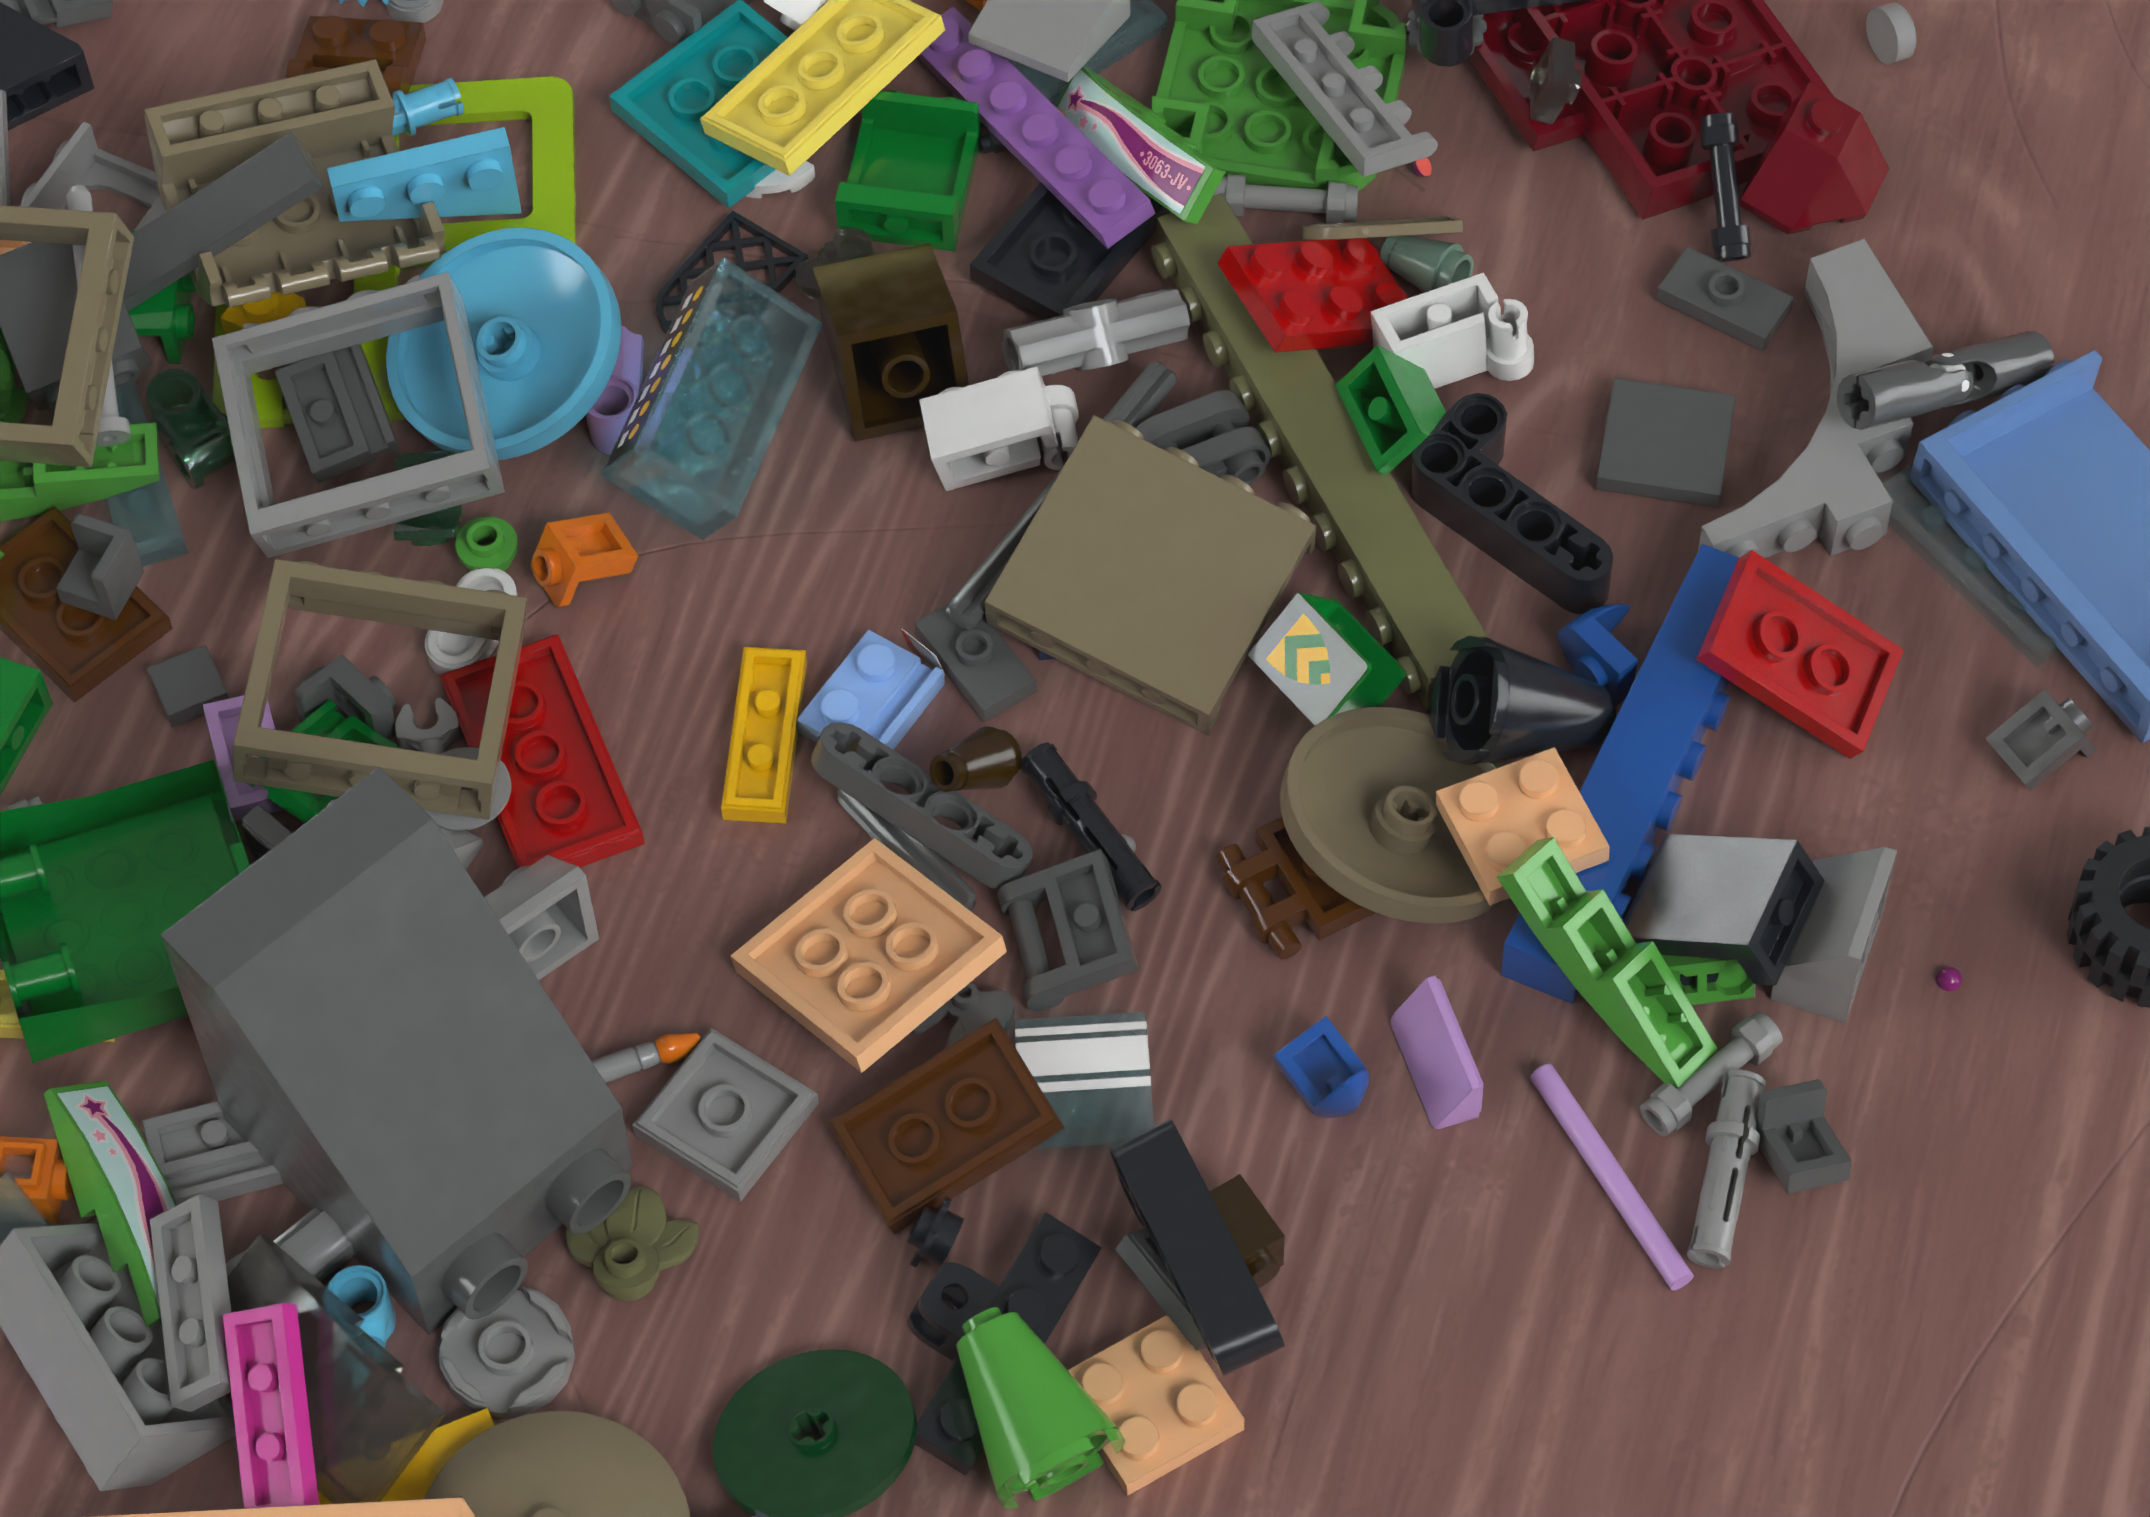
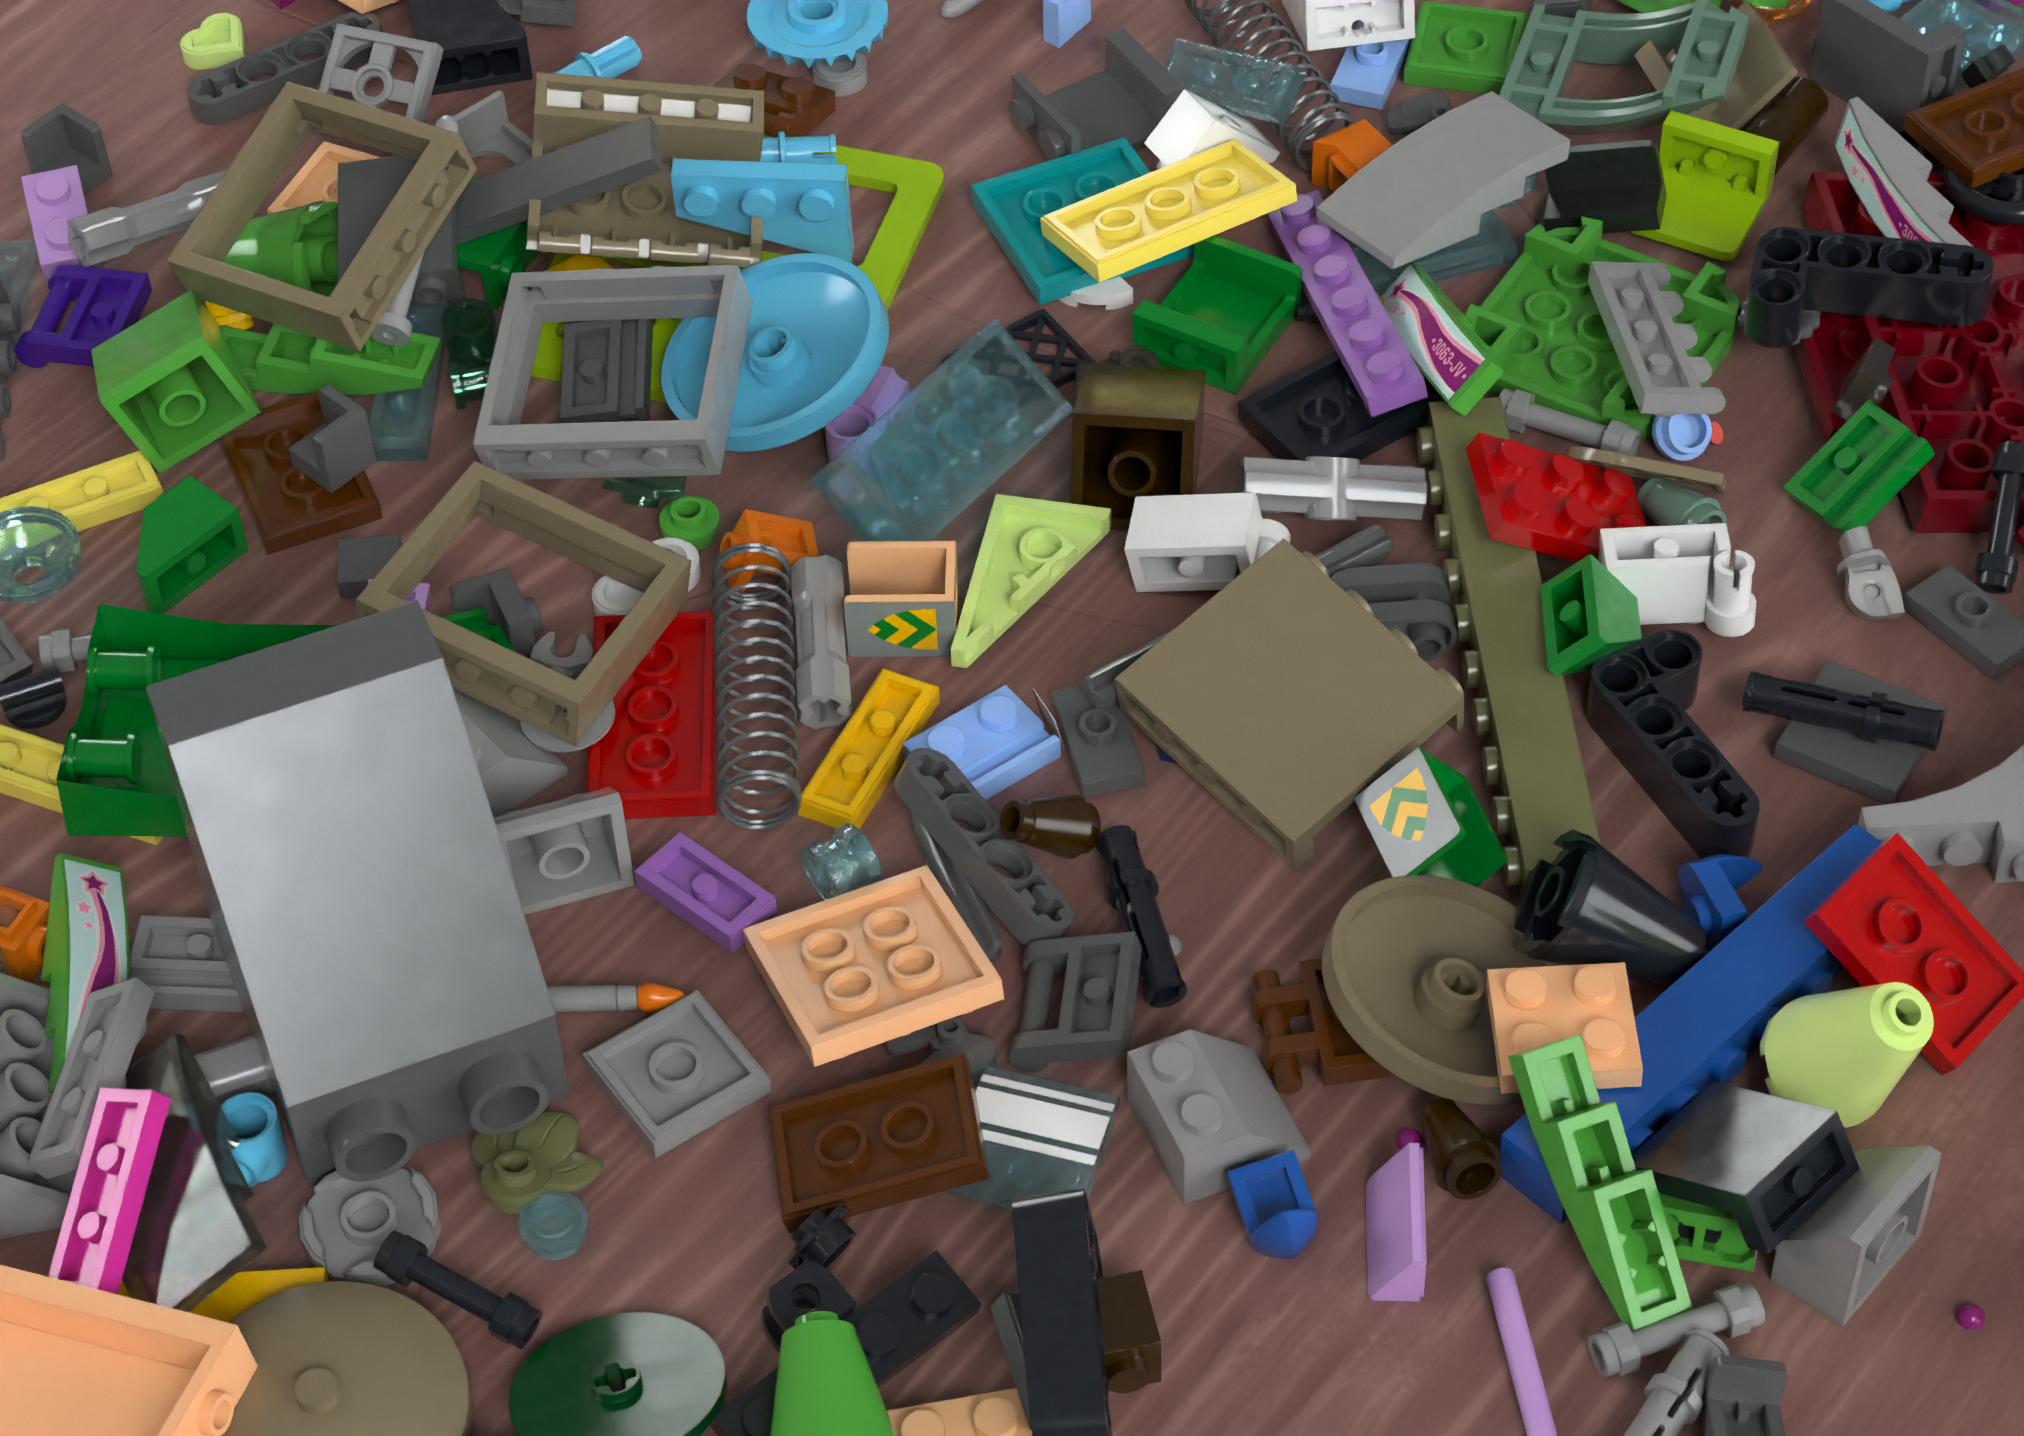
camera: 20 degrees right, 10 degrees down
none -> black bar [373,1230,543,1349]
none -> clear light blue plate [518,1192,589,1260]
none -> medium azure axle [553,36,642,78]
none -> medium lavender plate [634,832,777,953]
none -> dark grey piece [711,543,801,829]
none -> light grey axle [791,554,852,730]
none -> clear light blue wheel [800,823,882,900]
none -> piece [844,541,959,657]
none -> yellowish green wing [951,494,1111,668]
none -> light grey slope [1127,1029,1311,1205]
none -> magenta piece [1396,1128,1424,1150]
none -> dark brown cone [1418,1098,1501,1200]
none -> light blue plate [1652,414,1712,461]
none -> black pin [1742,671,1944,751]
none -> yellowish green cone [1760,982,1934,1128]
none -> green plate [1783,400,1935,535]
none -> light grey piece [1836,526,1905,620]

